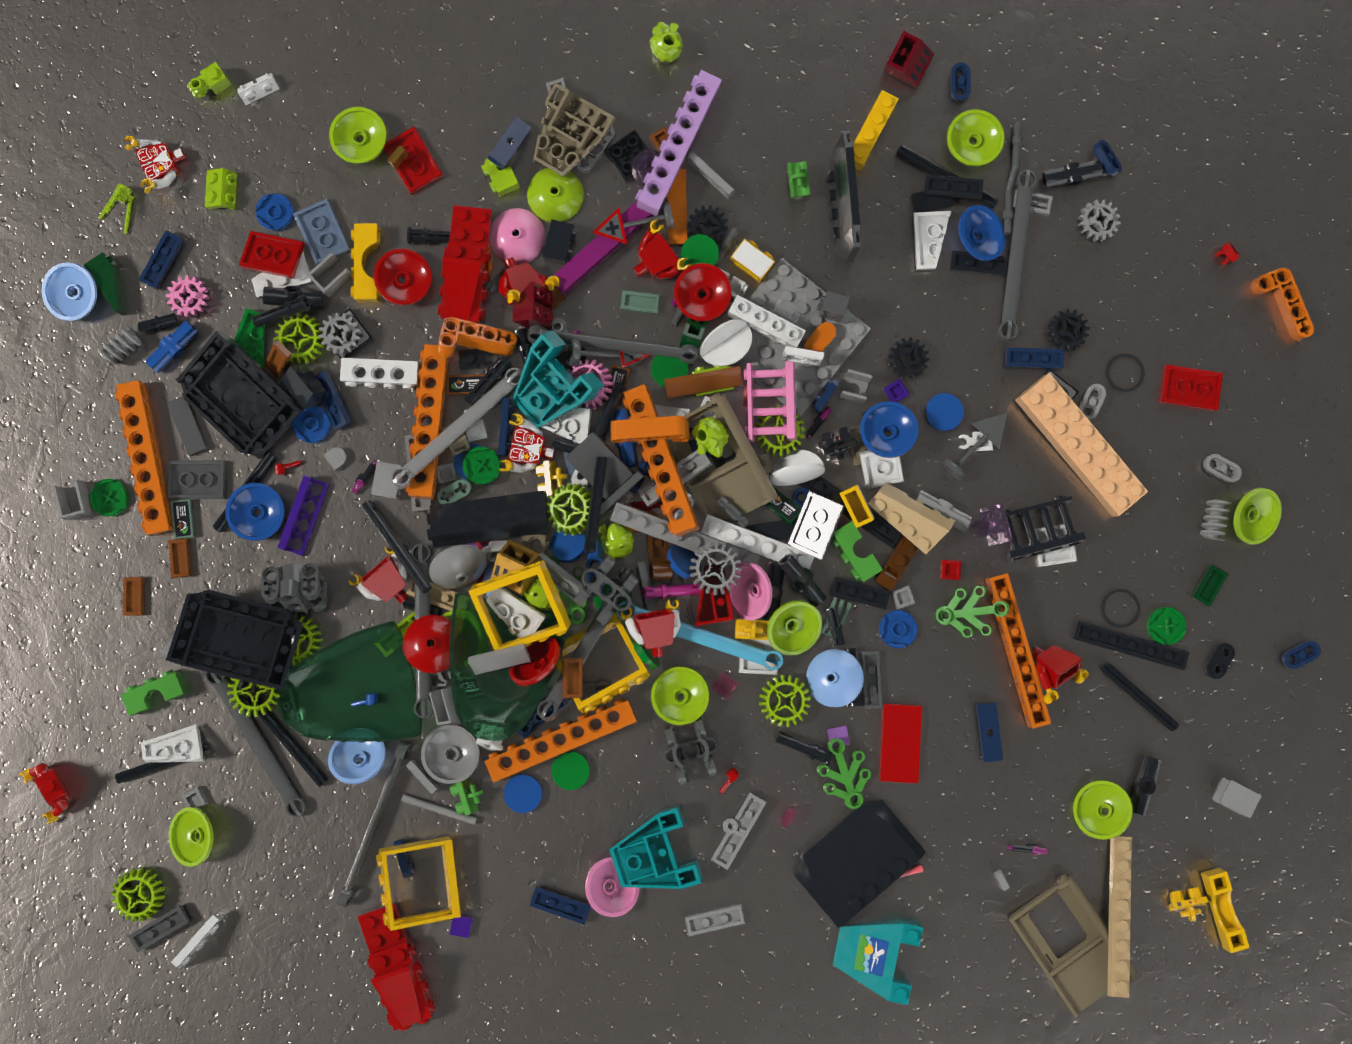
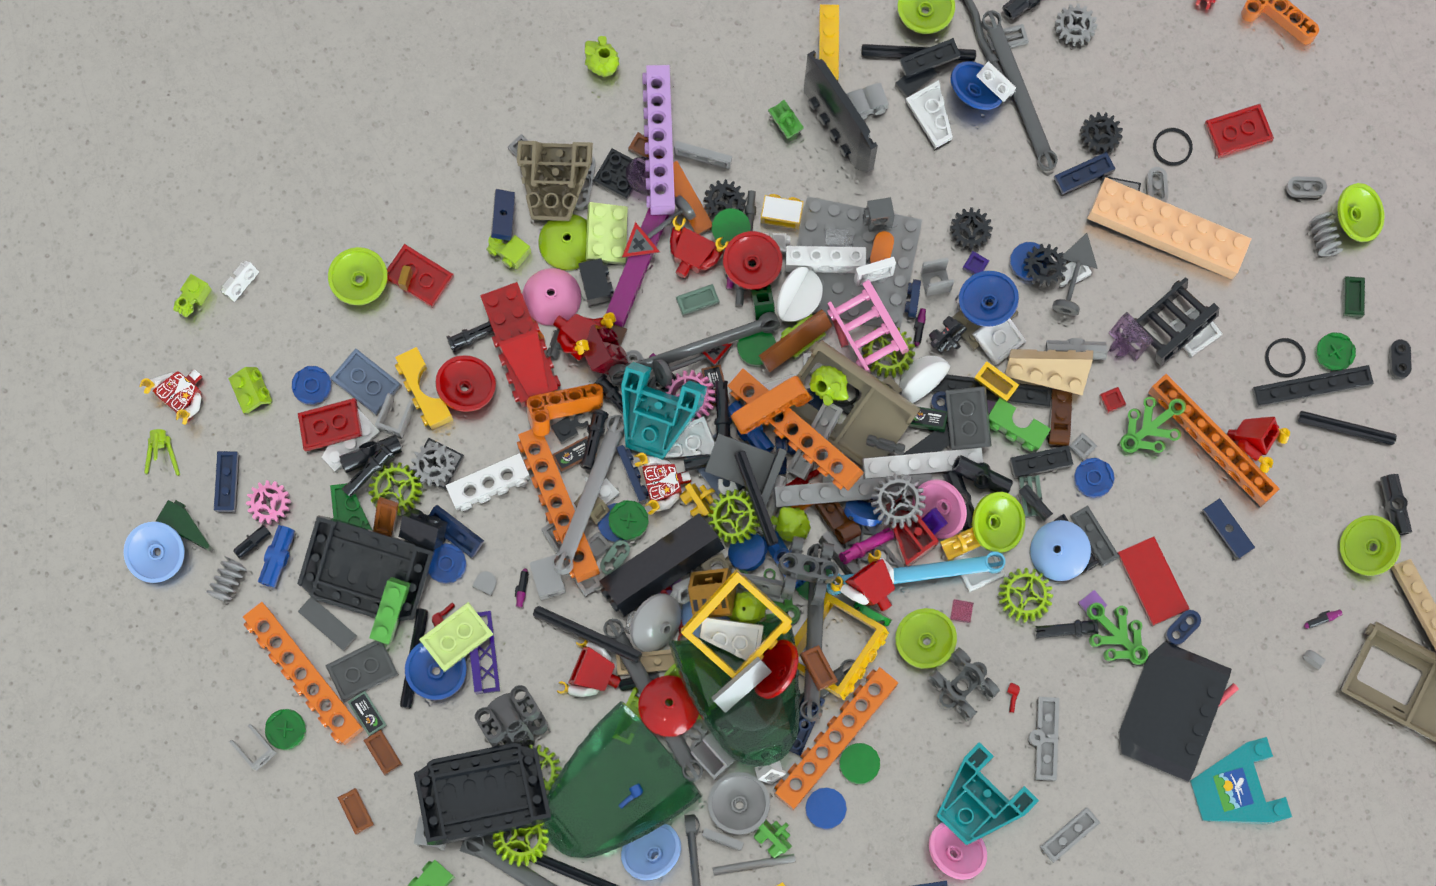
camera: 25 degrees left, 10 degrees down
clear pink tile [780,806,797,828] -> none
black tile [949,250,1009,277] -> none
none -> bright green arch [369,577,411,645]
none -> yellowish green tile [419,602,493,672]
none -> yellowish green plate [586,202,628,265]
none -> light grey brick [847,83,889,120]
none -> dark purple tile [922,507,948,535]
none -> white hinge [976,61,1016,102]
none -> black gear [1023,244,1067,287]
none -> dark blue plate [1166,610,1201,645]

